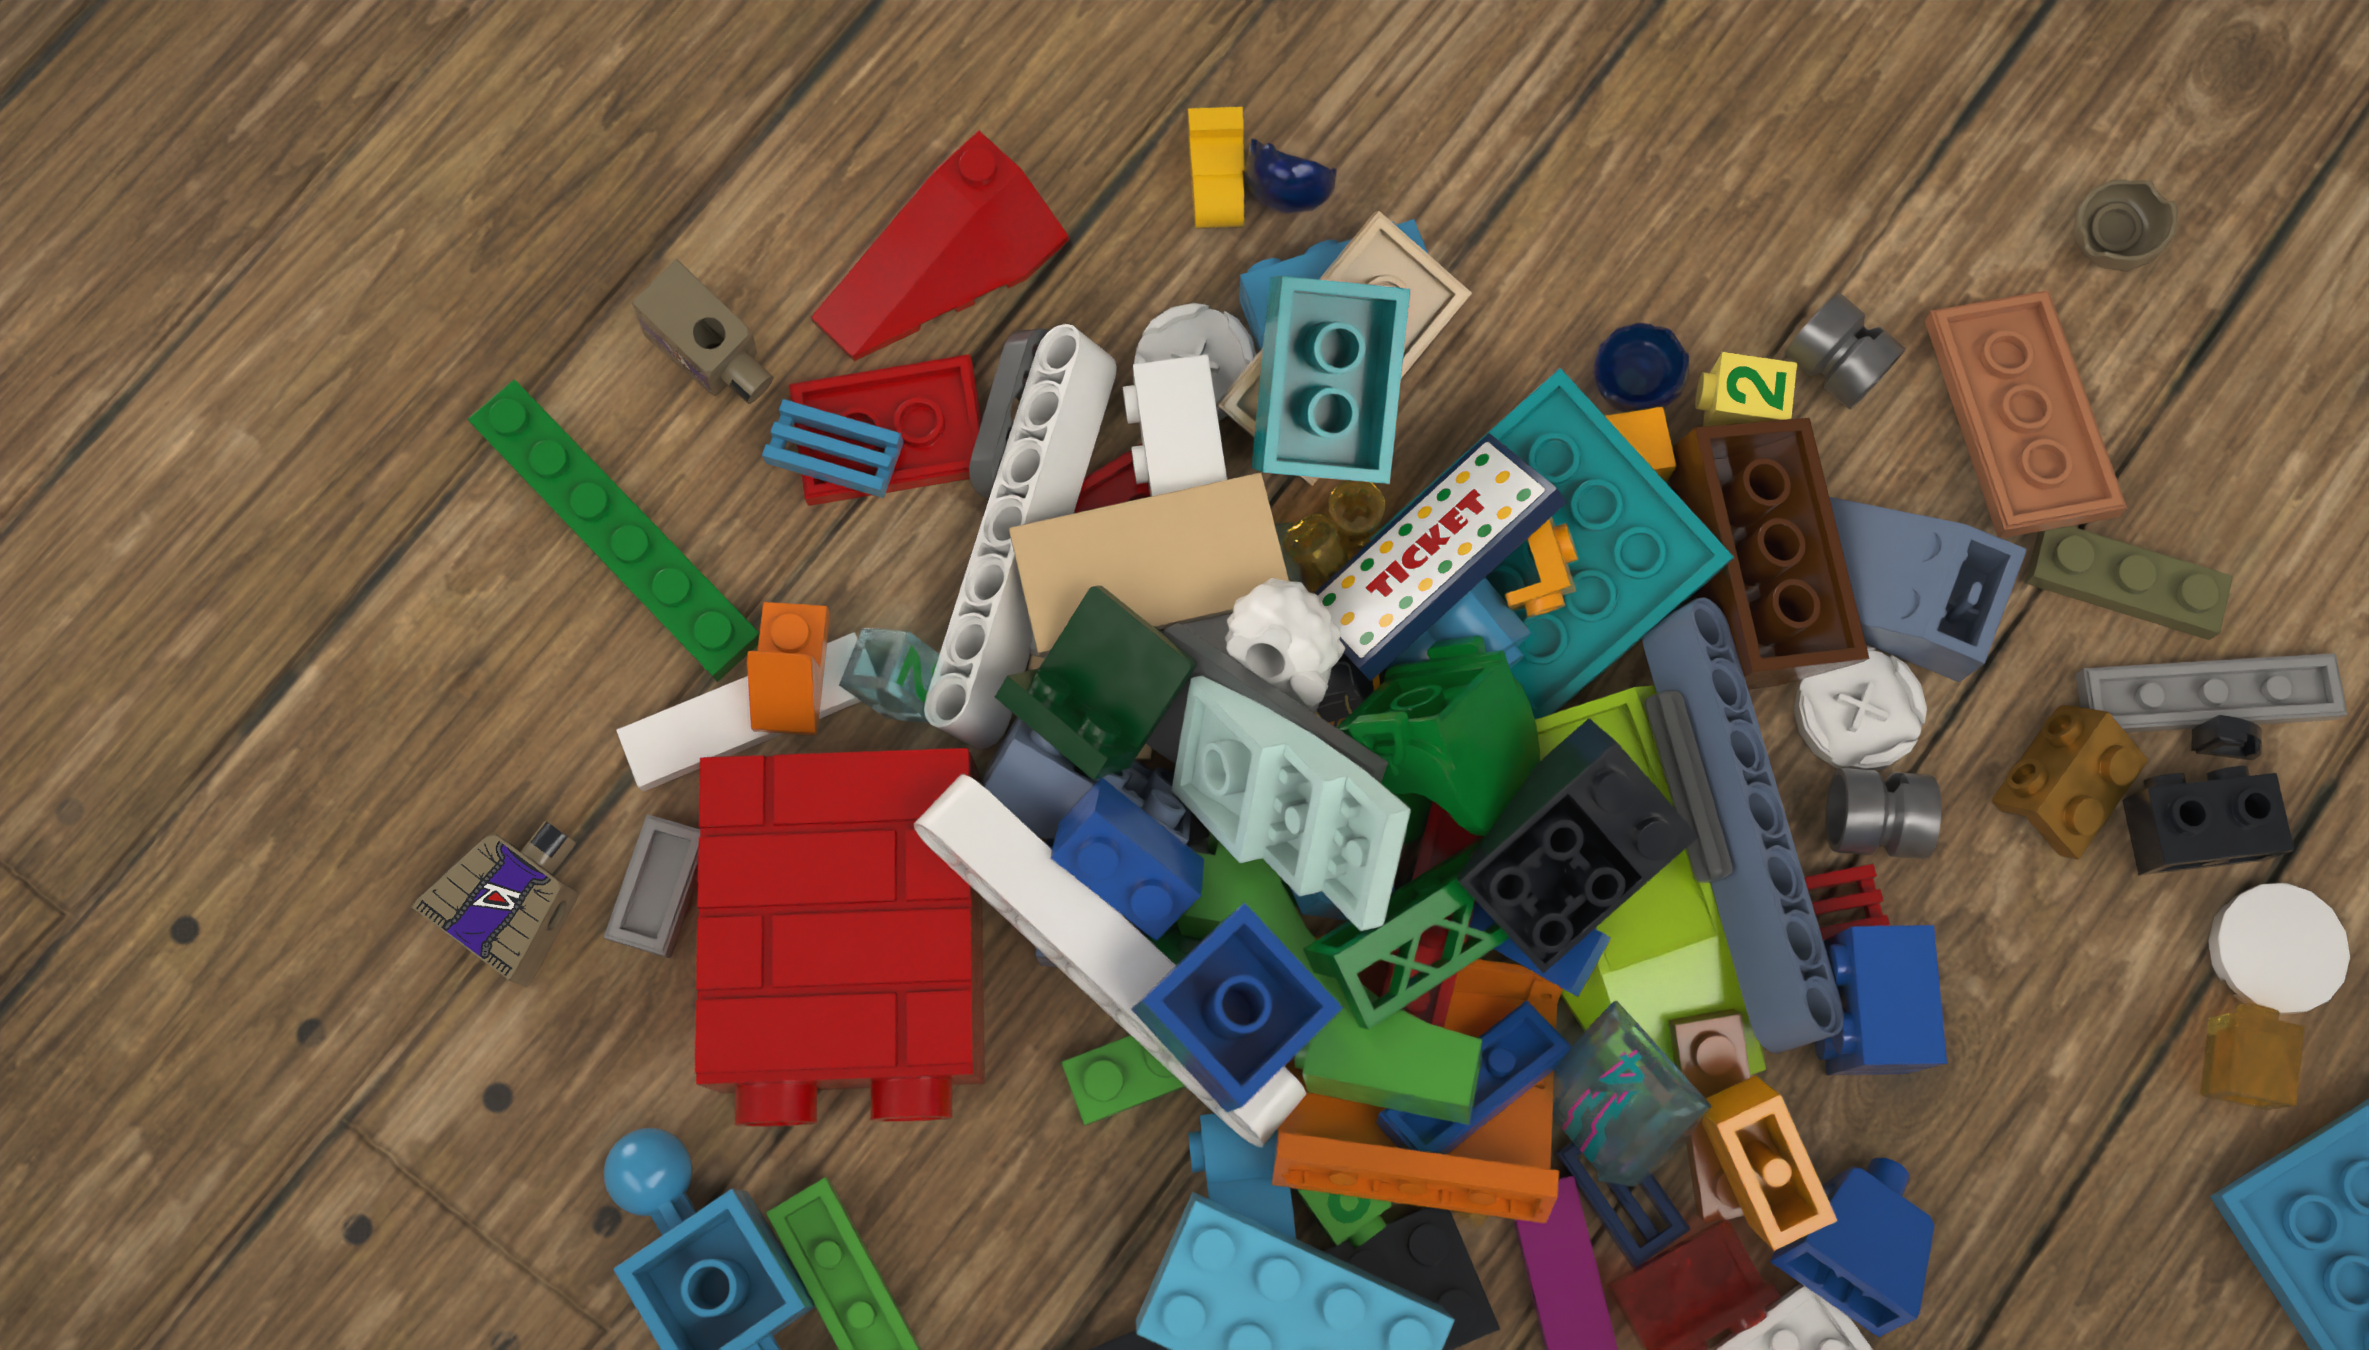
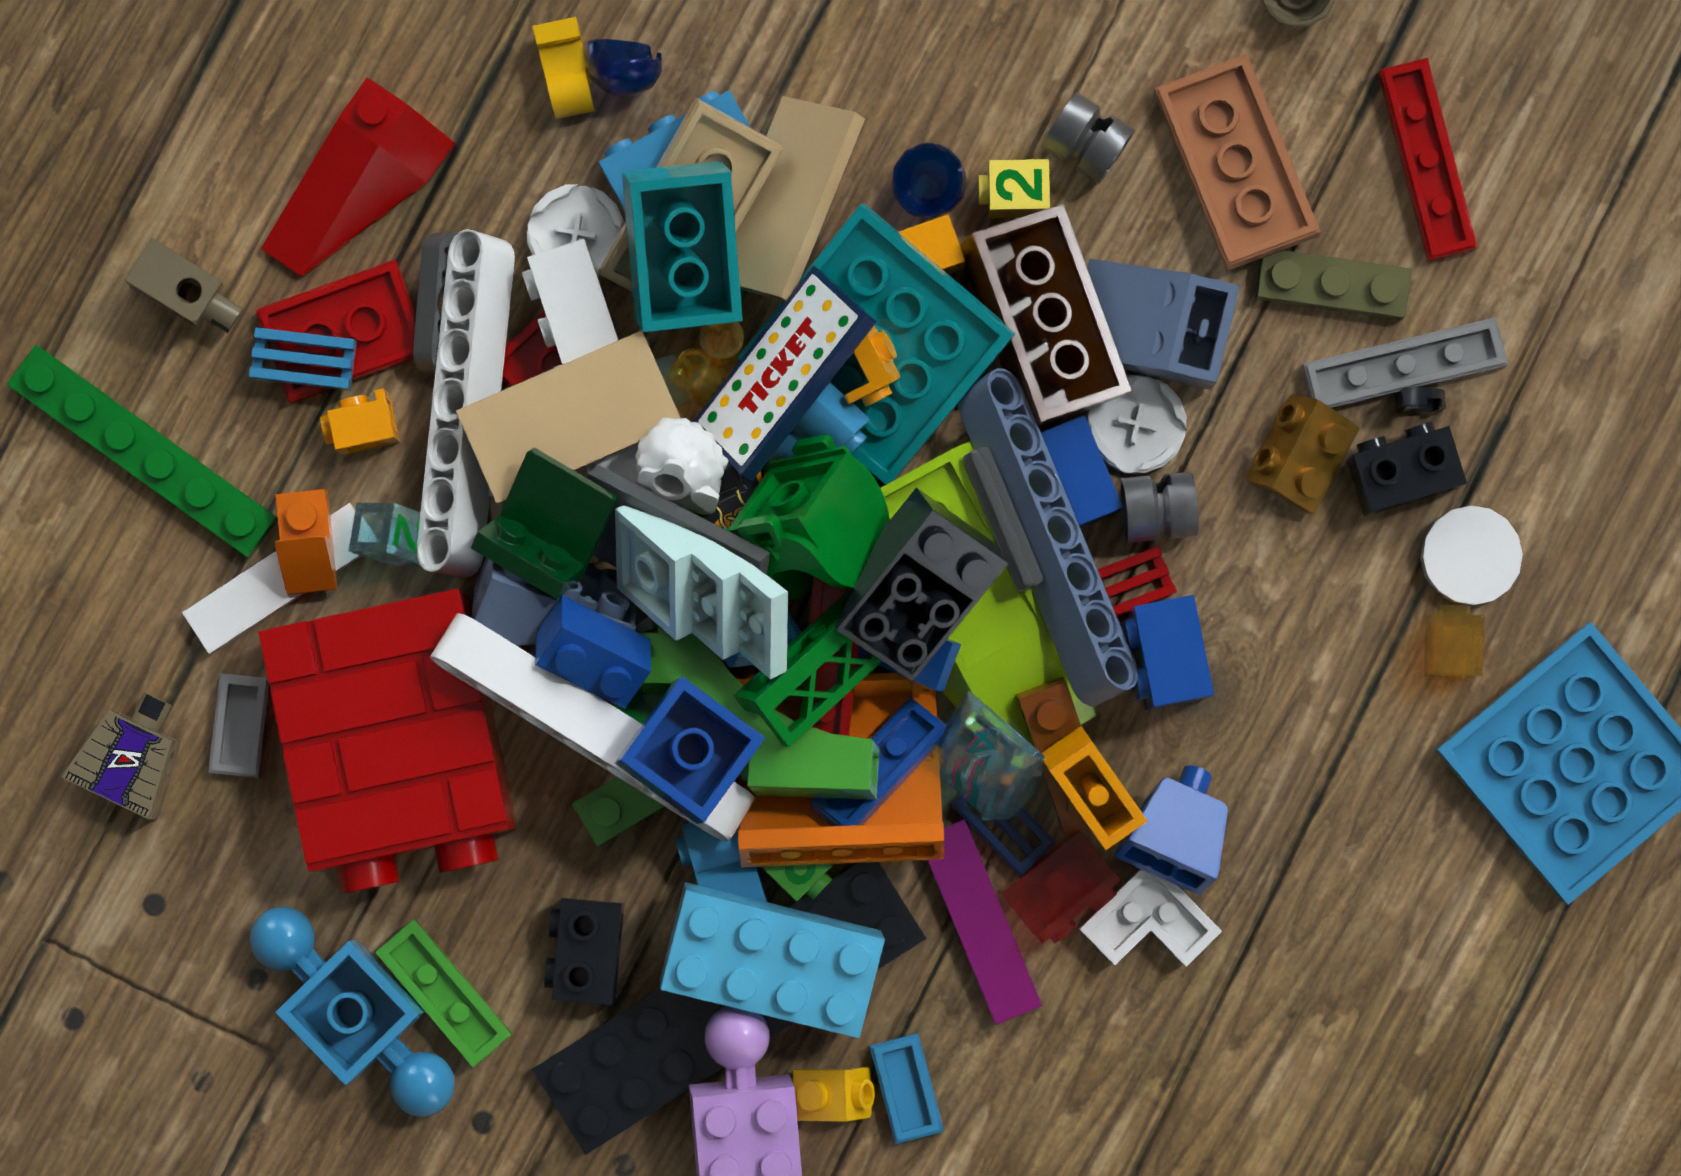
camera: 10 degrees left, 10 degrees up
none -> light orange brick [320,388,400,455]
none -> black brick [544,898,625,1005]
none -> tan tile [736,96,865,302]
none -> blue brick [1041,415,1123,528]
none -> red tile [1377,58,1478,262]

